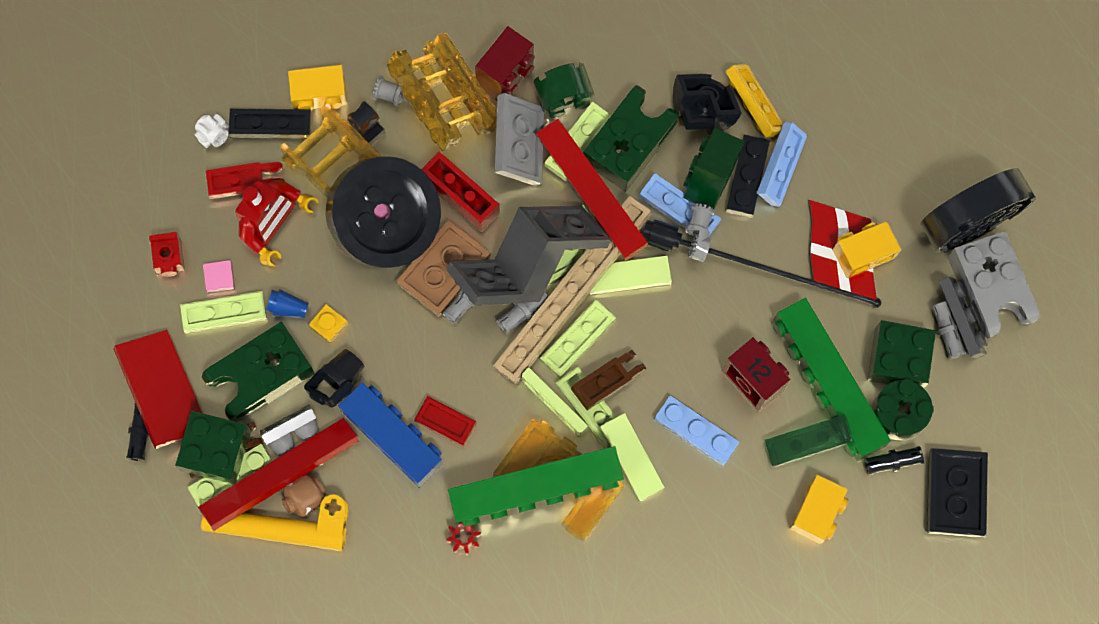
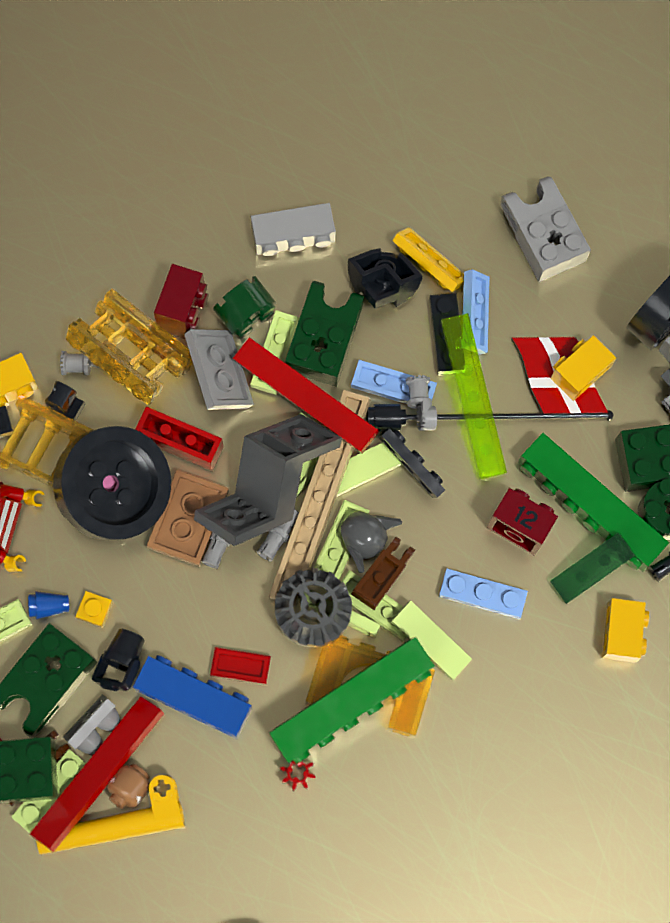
camera: 20 degrees left, 0 degrees up
dark green brick [683,128,745,209] -> none
none -> light grey brick [251,203,336,256]
none -> dark grey gear [275,568,352,648]
none -> dark grey piece [341,511,402,573]
none -> black plate [378,428,445,498]
none -> clear neon green tile [441,313,507,480]
none -> light grey brick [501,176,591,282]

